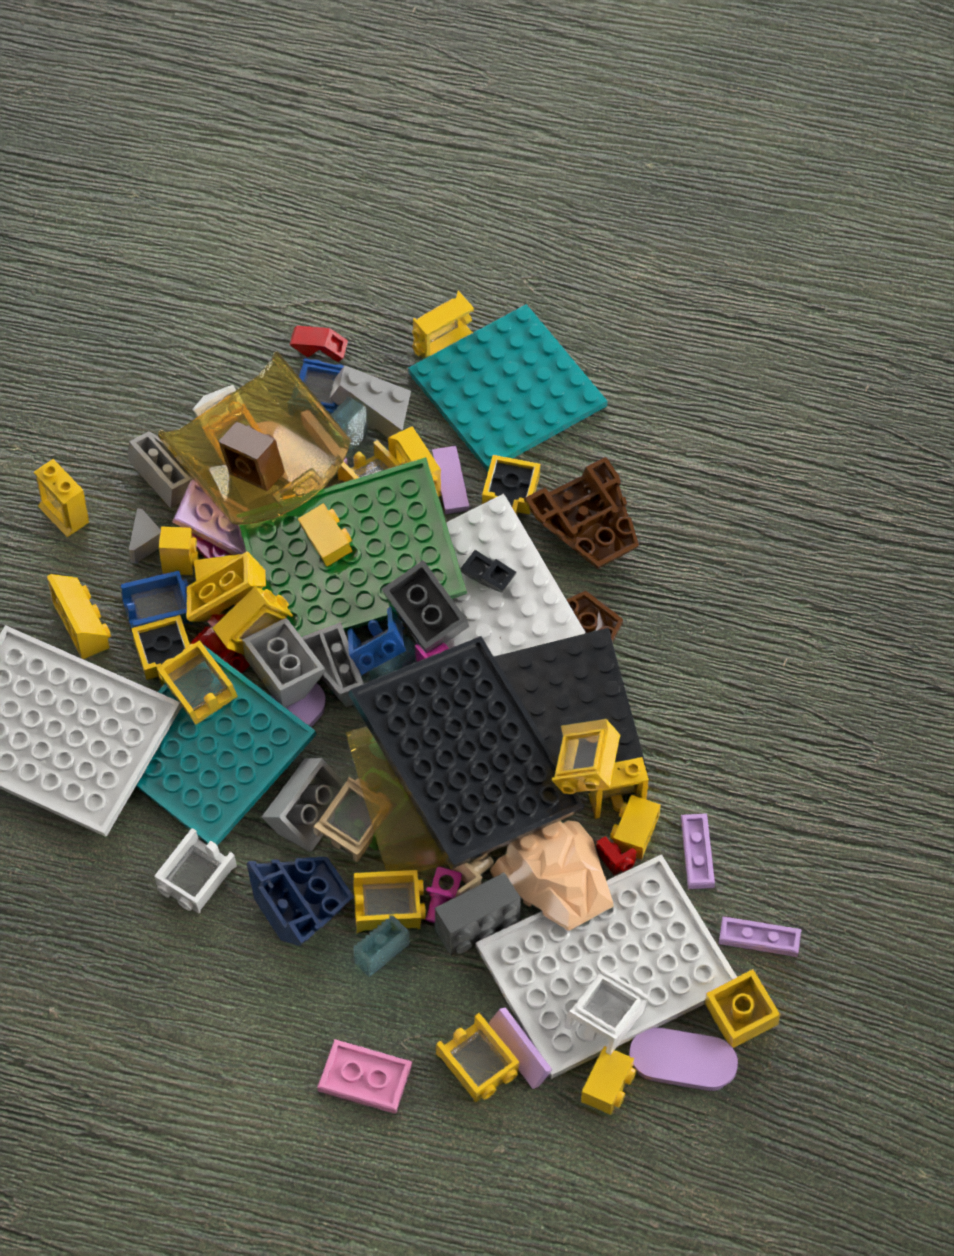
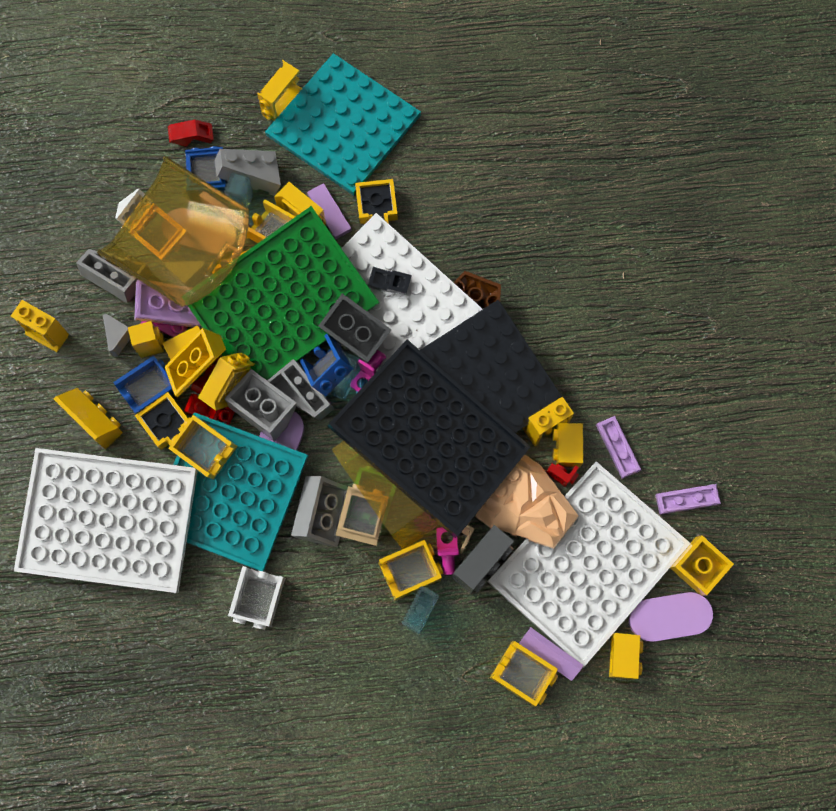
camera: 20 degrees left, 15 degrees up
reddish brown brick [218,422,285,491] -> none
dark blue wedge [247,857,354,946] -> none
yellow brick [298,503,352,566] -> none
bright pink tile [318,1040,412,1114] -> none
reddish brown wedge [524,457,639,569] -> none
yellow window [552,719,620,794] -> none
white window [565,969,648,1055] -> none

